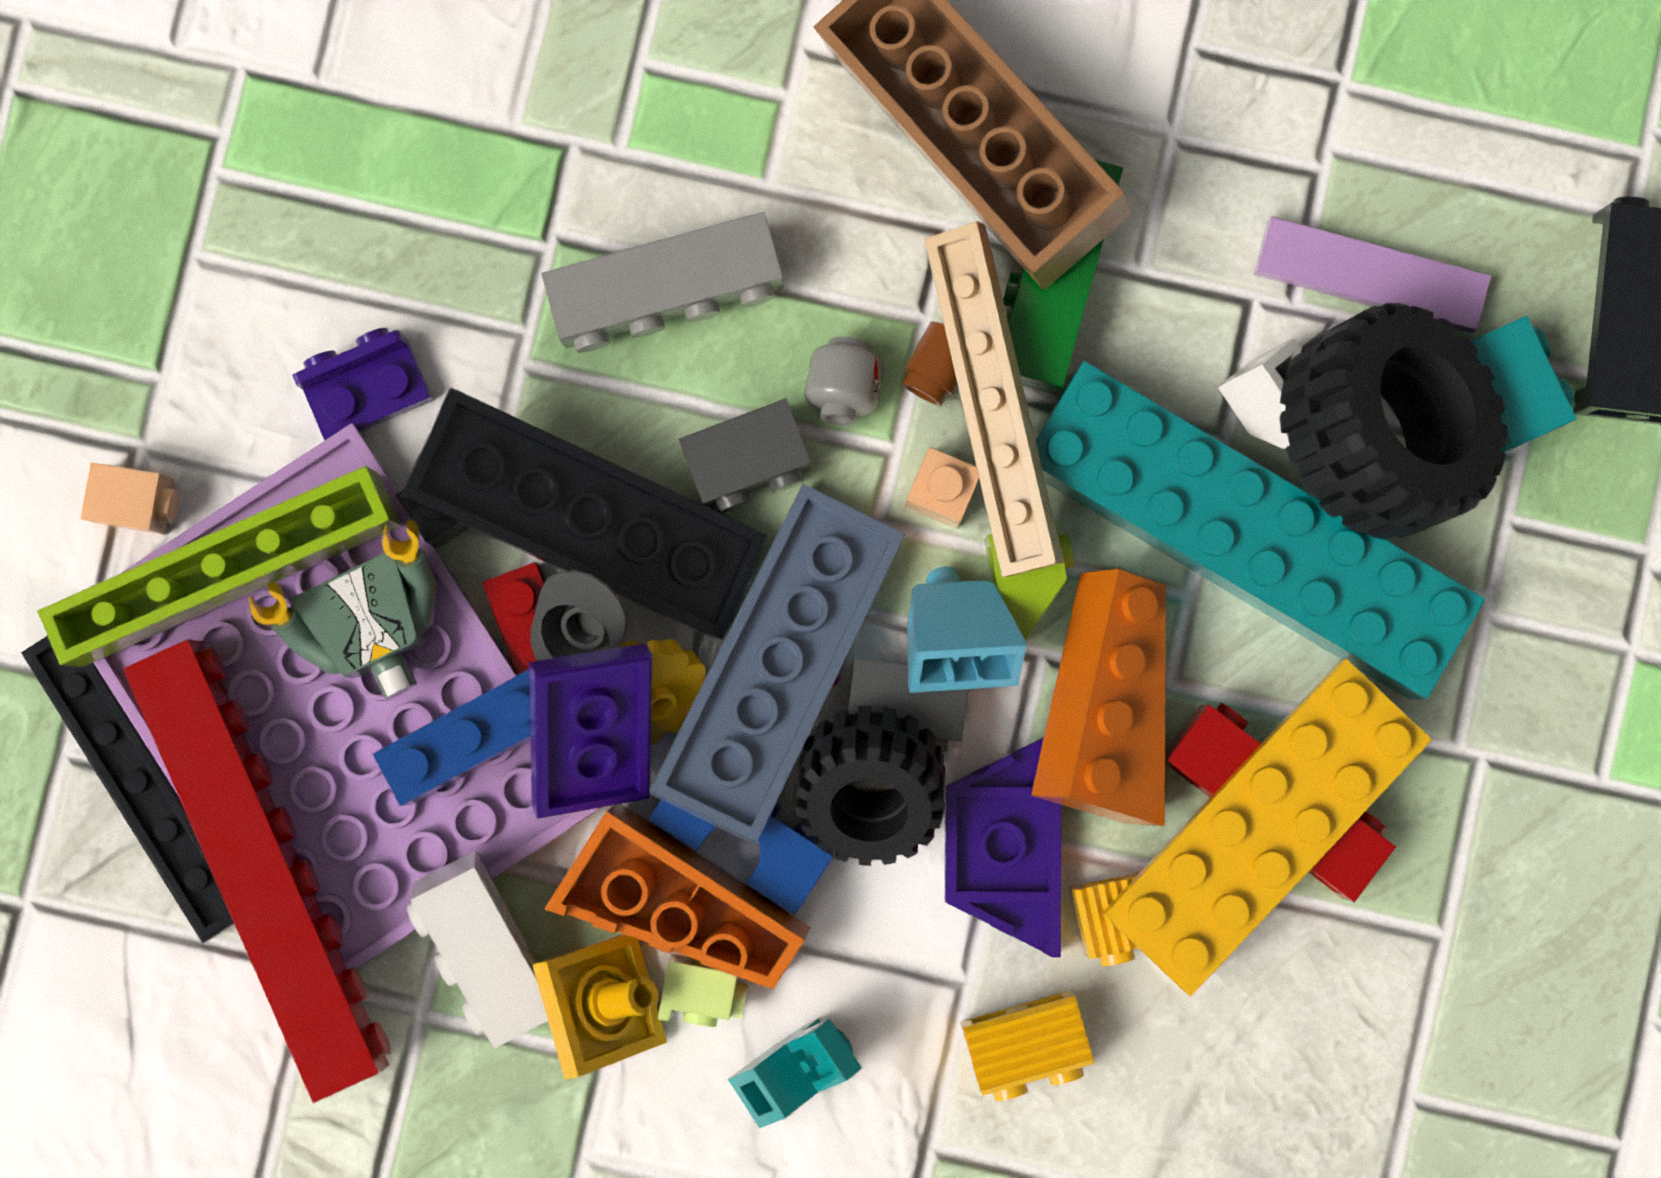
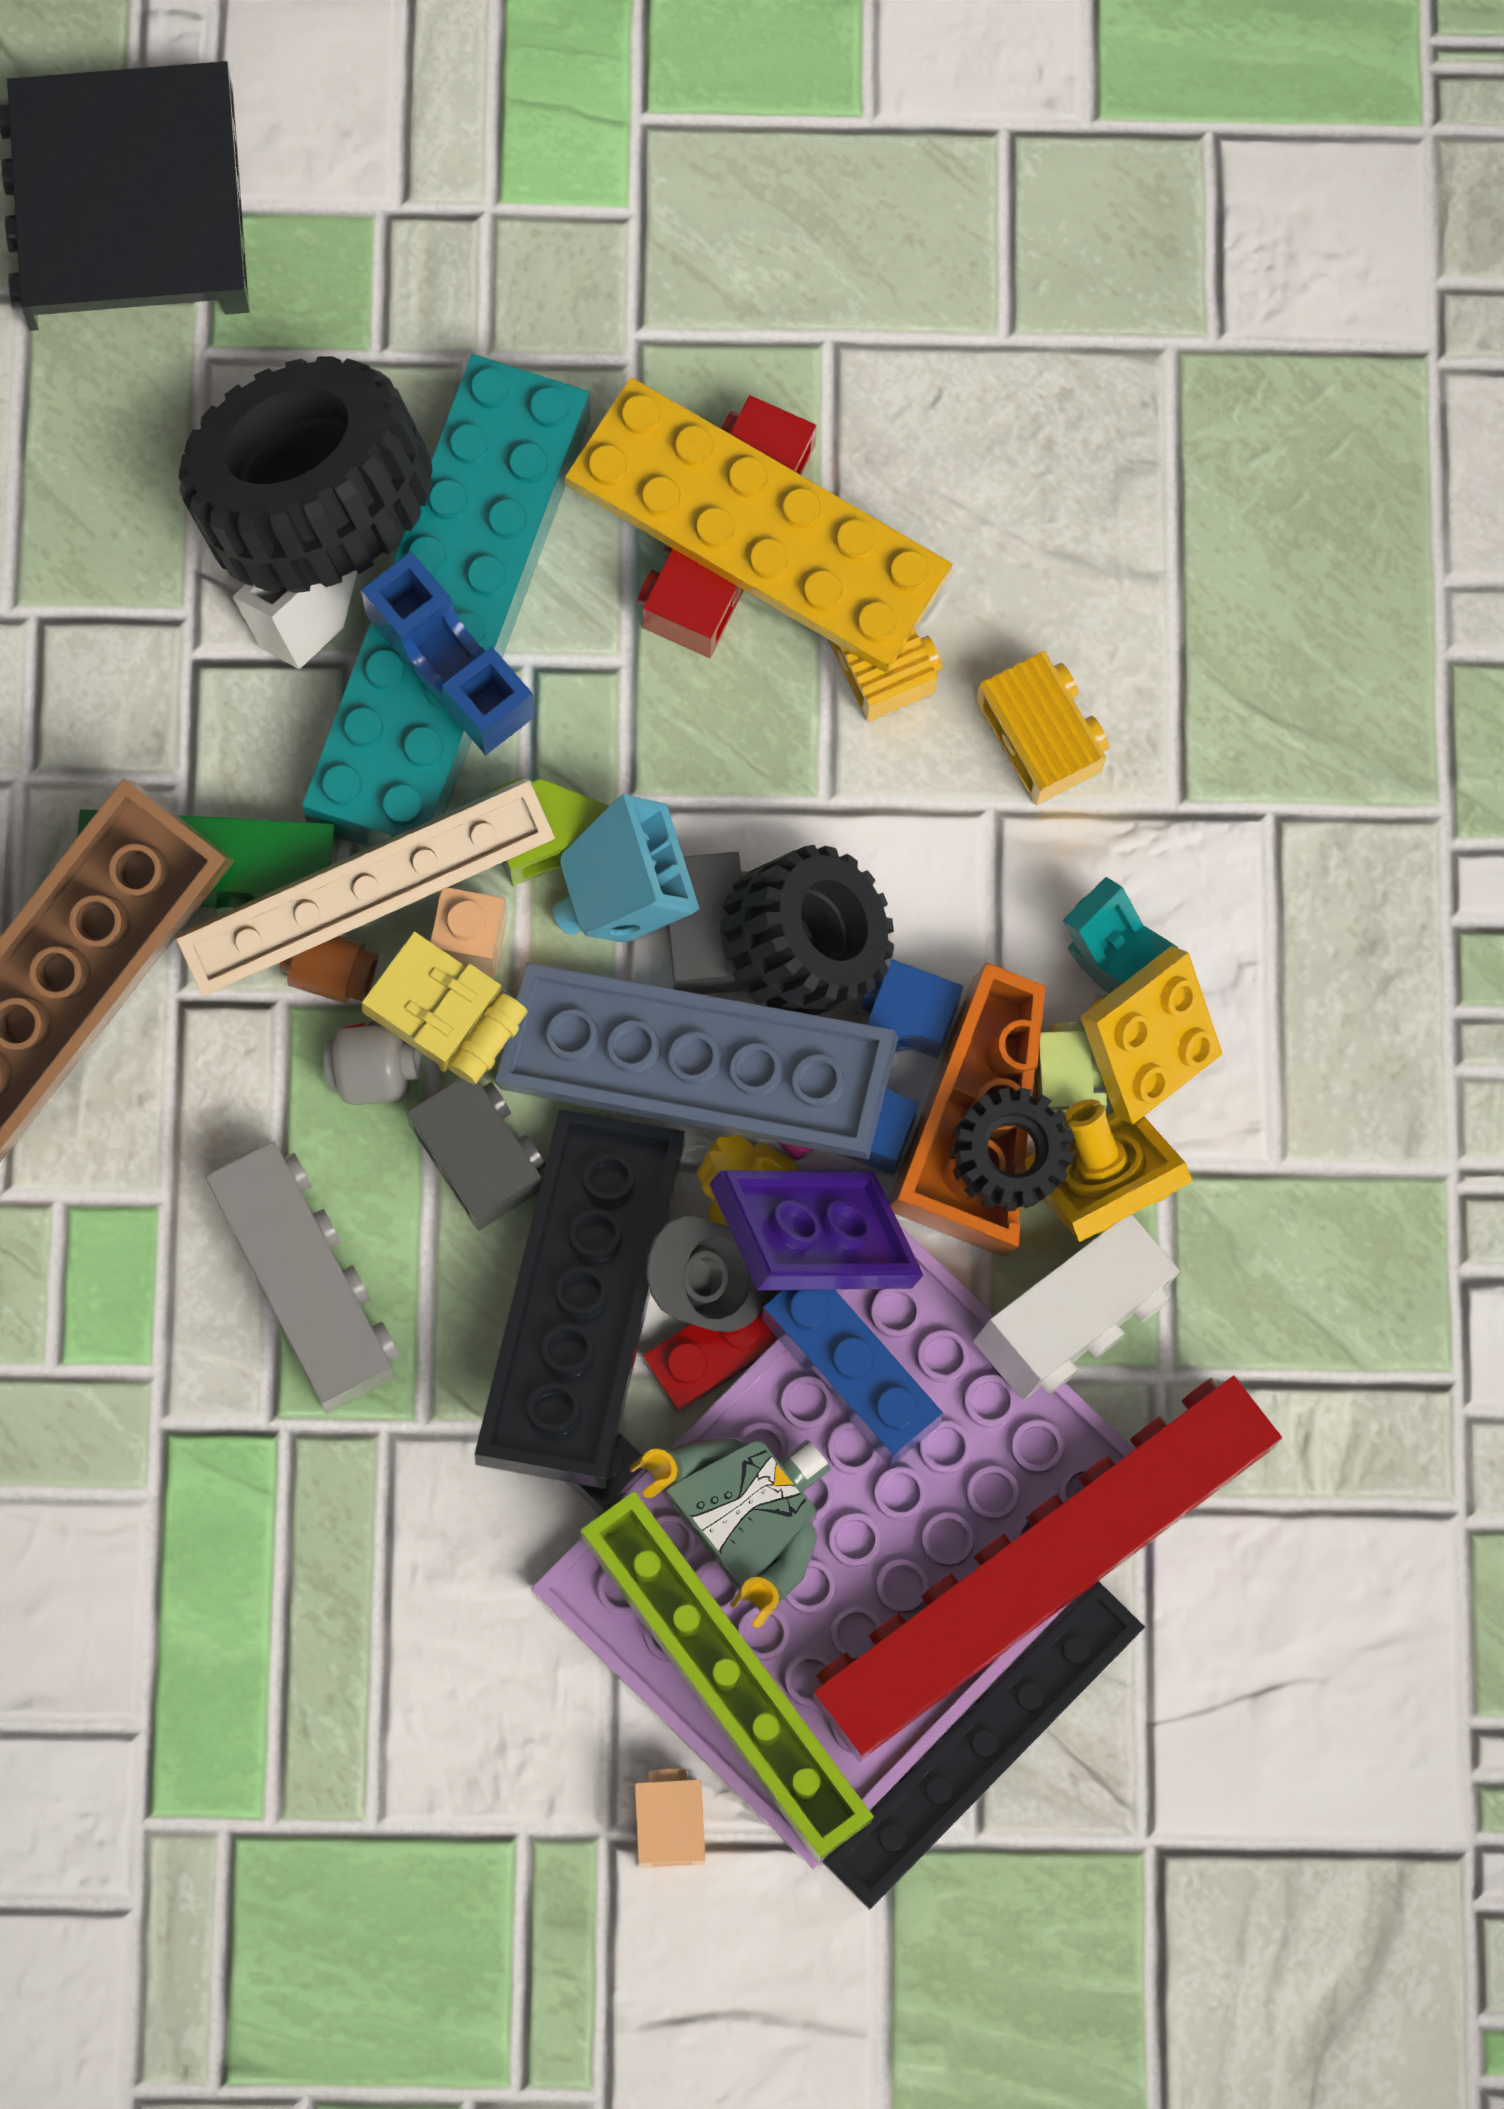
camera: 105 degrees left, 10 degrees down
dark purple bracket [292,328,434,441] -> none
dark purple wing [944,737,1061,958] -> none
orange wedge [1031,569,1166,826] -> none
lavender tile [1254,217,1491,333] -> none
teal brick [1471,315,1577,452] -> none
none -> blue arch [361,551,535,756]
none -> light yellow piece [362,931,528,1085]
none -> black tyre [949,1088,1074,1211]
none -> yellow plate [1080,946,1223,1125]

